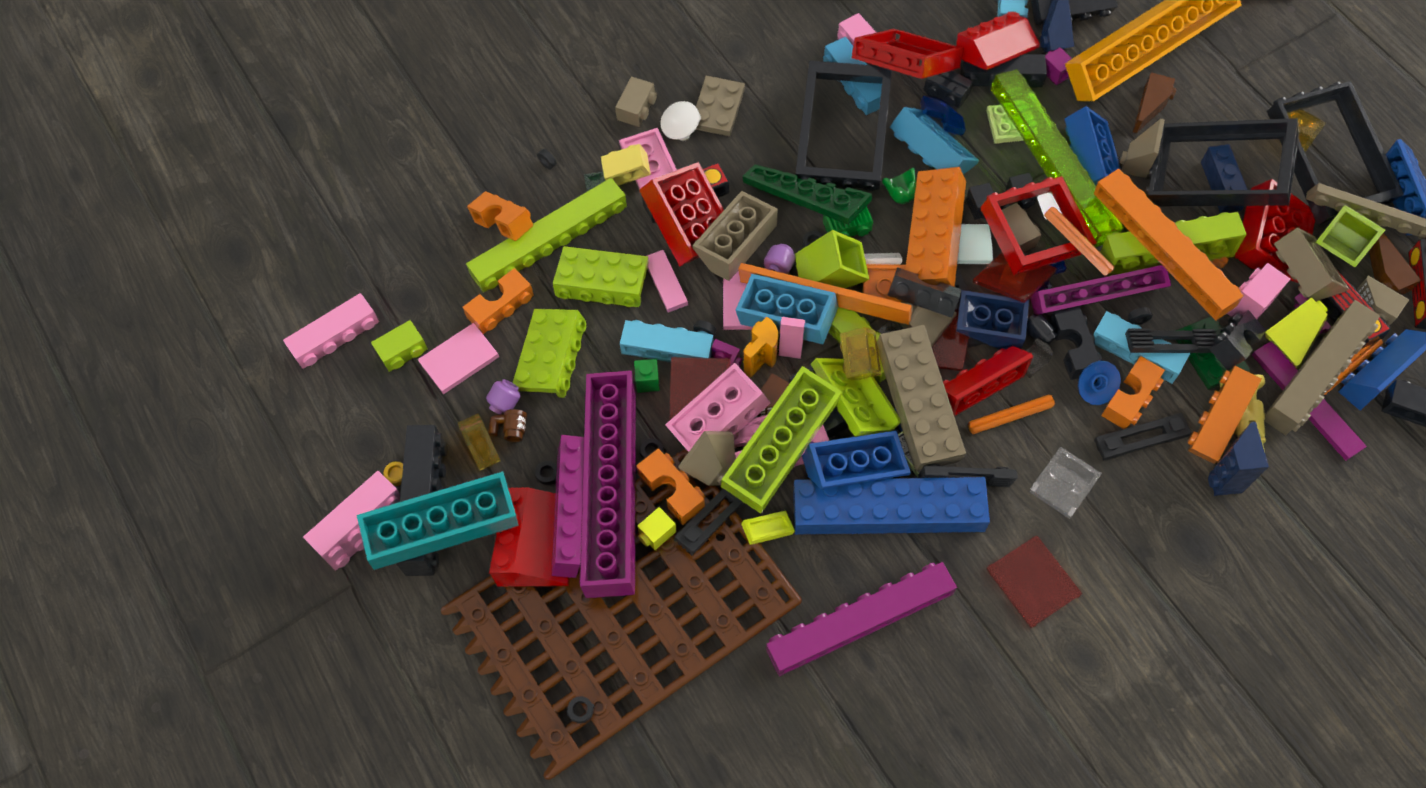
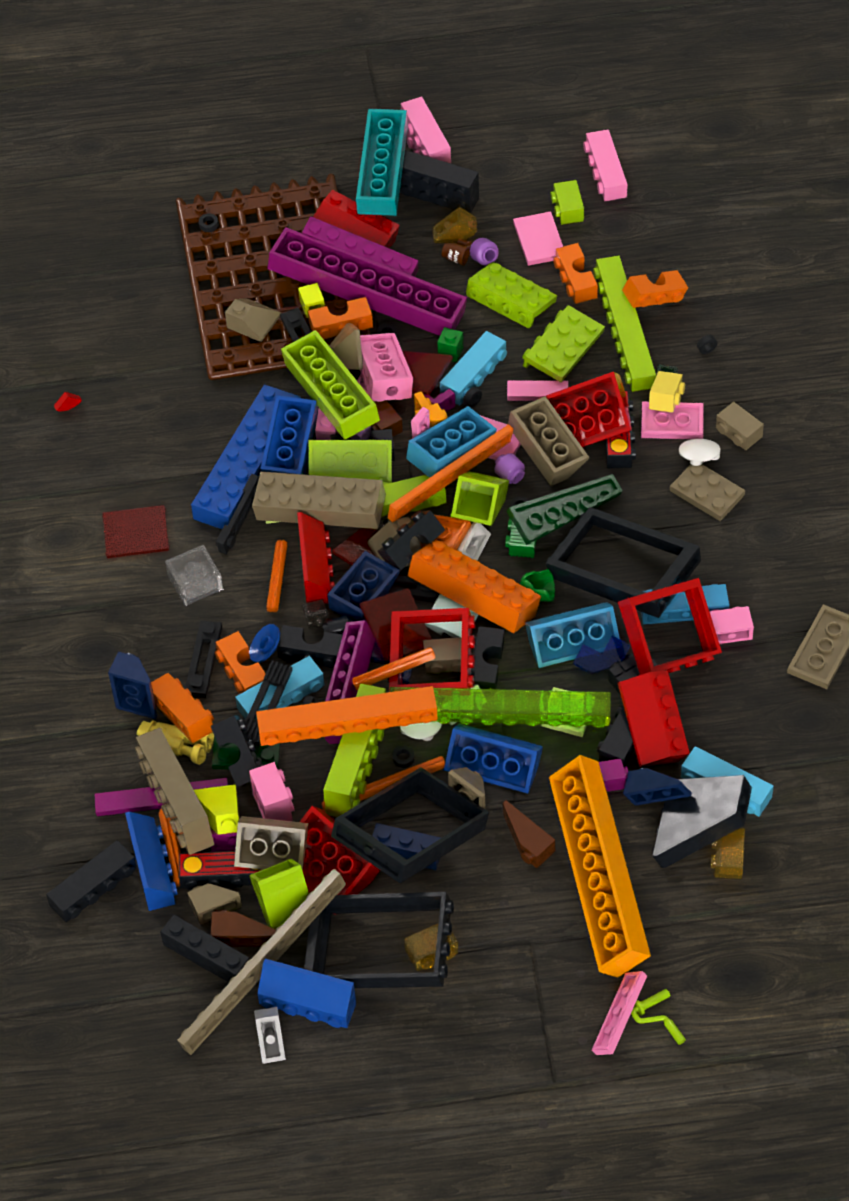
camera: 115 degrees right, 10 degrees down
neon yellow tile [741,510,795,545] -> none
magenta brick [766,562,957,677] -> none
clear yellow brick [840,327,881,380] -> none
none -> red tile [54,392,82,411]
none -> dark tan slope [225,298,281,342]

